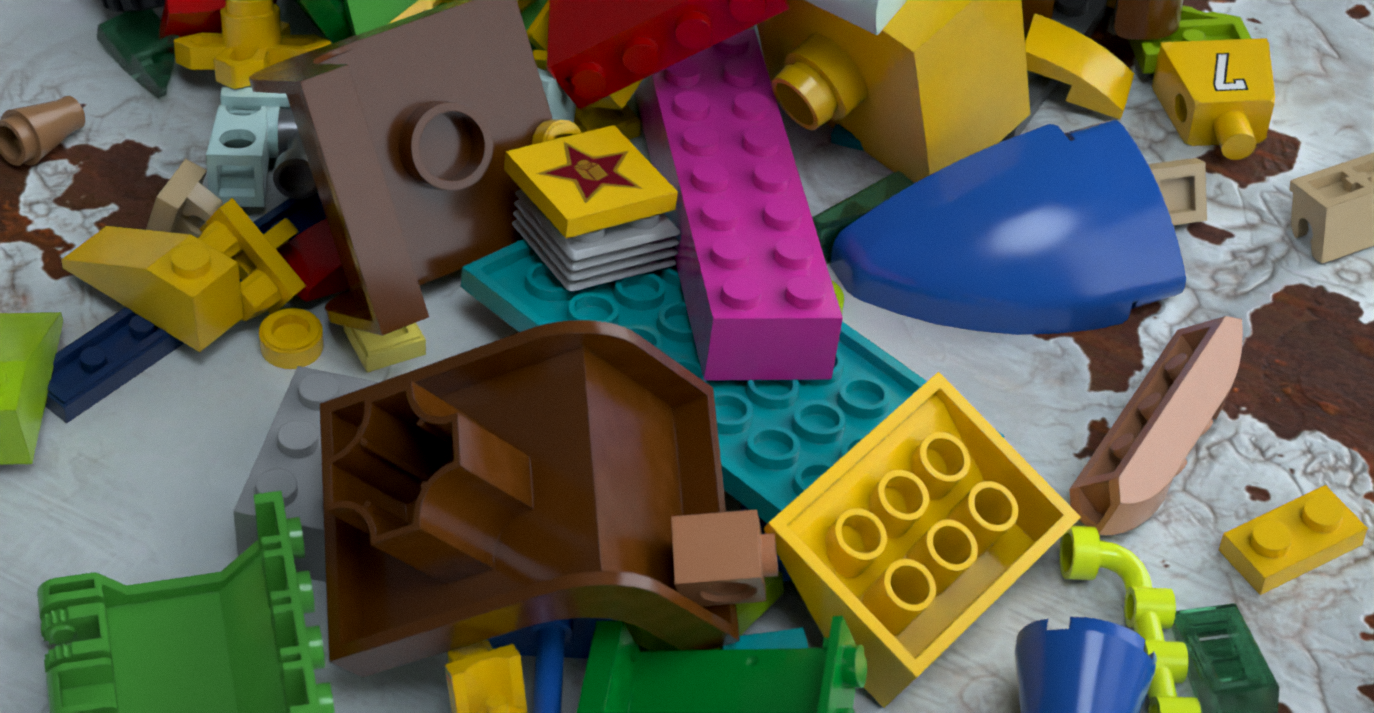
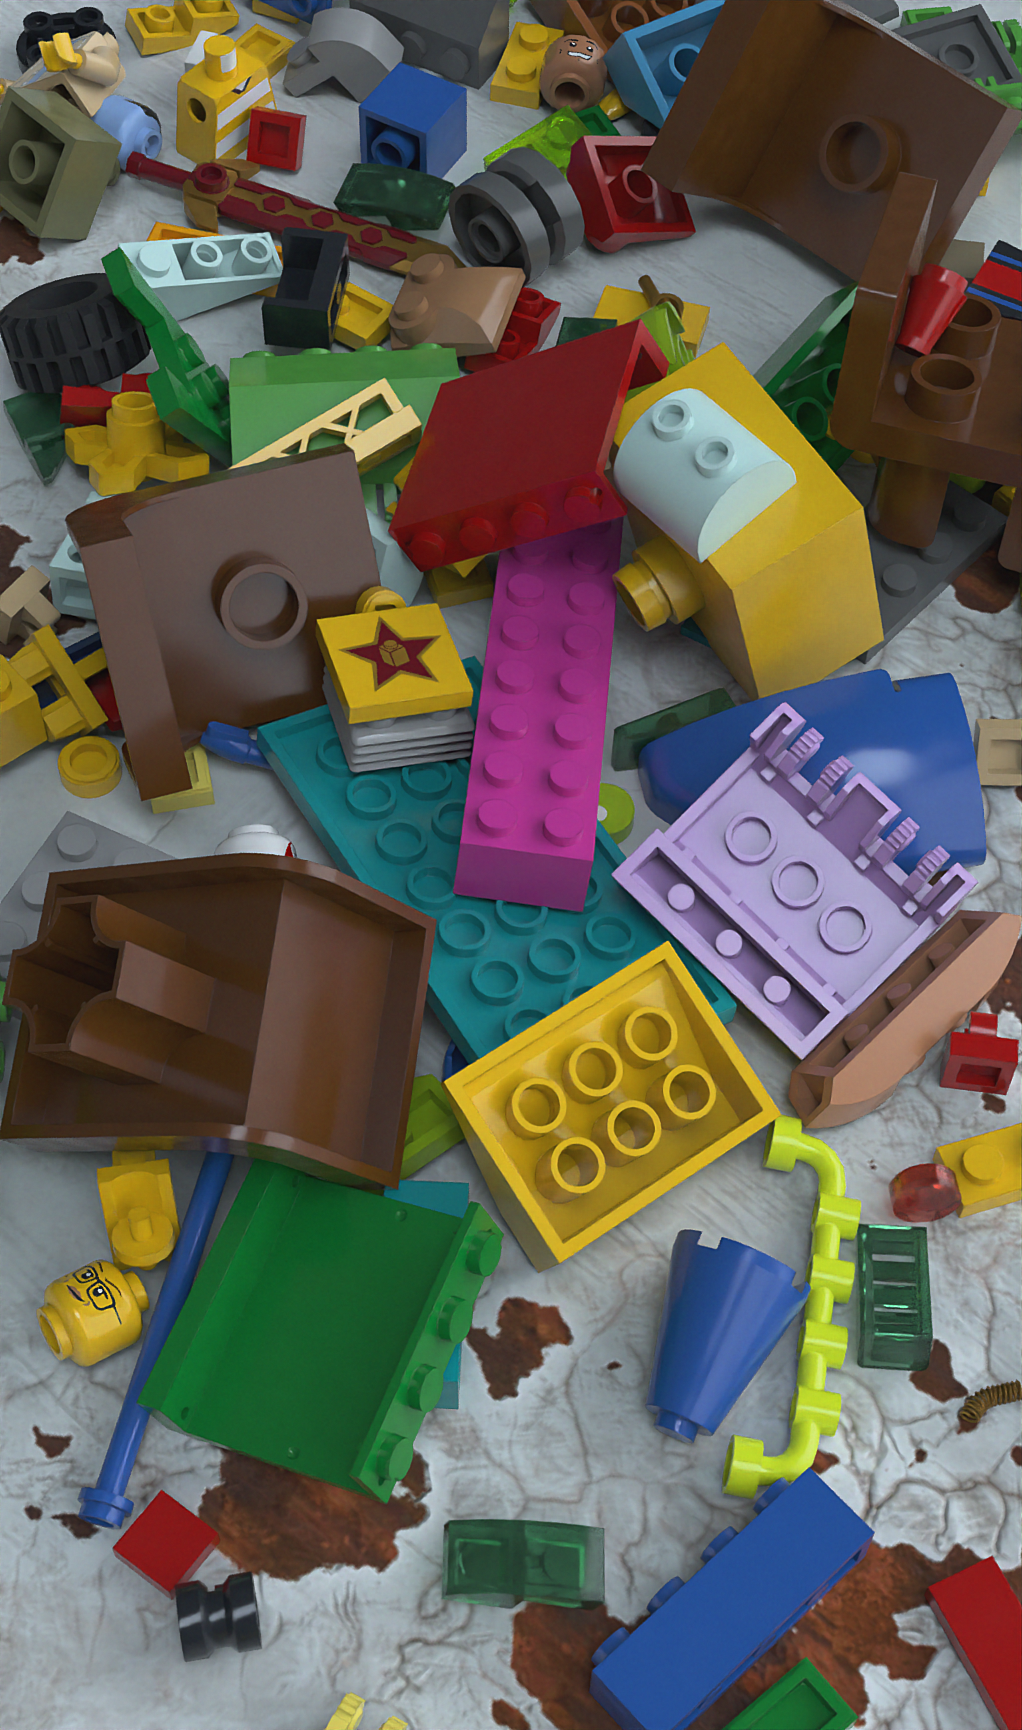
camera: 15 degrees right, 10 degrees up
nougat brick [671,510,778,606] -> none
yellow slope [1025,13,1134,119] -> none
none -> blue piece [200,721,274,771]
none -> lavender slope [611,702,978,1061]
none -> clear red tile [888,1163,962,1223]
none -> red tile [940,1011,1019,1095]

